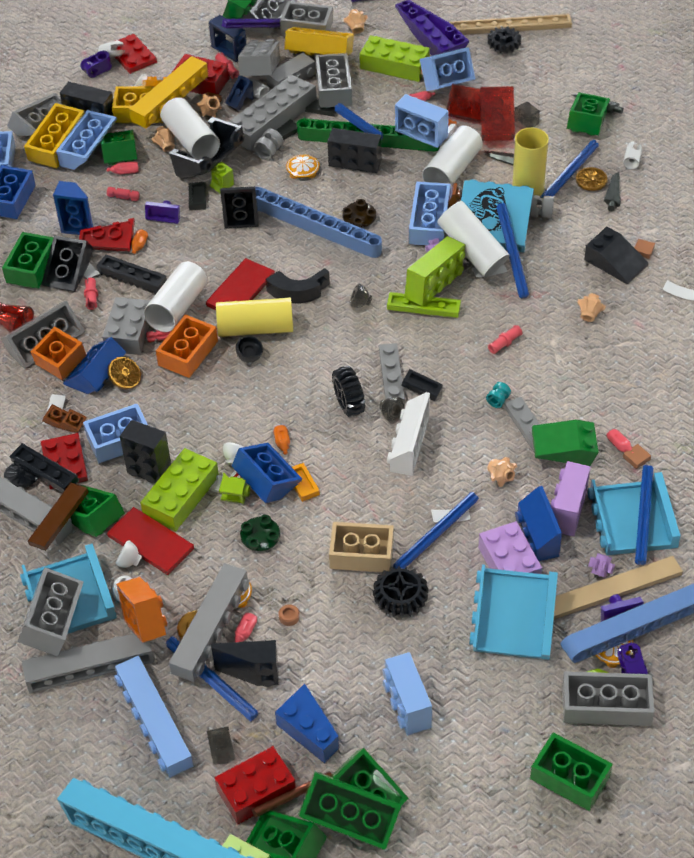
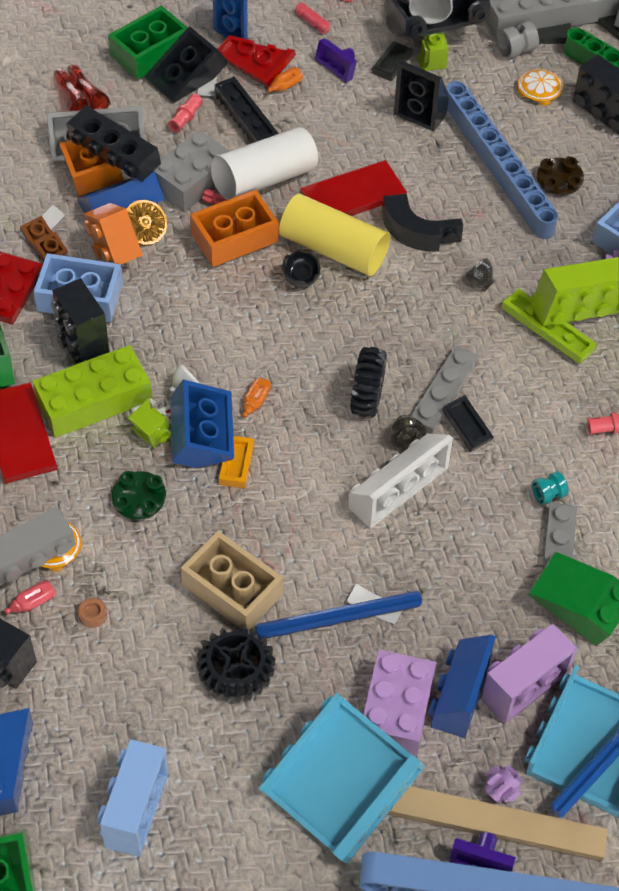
camera: 30 degrees right, 5 degrees up
light nougat rock [487,457,517,487] -> none
none -> black brick [66,105,161,182]
none -> orange brick [83,203,143,264]

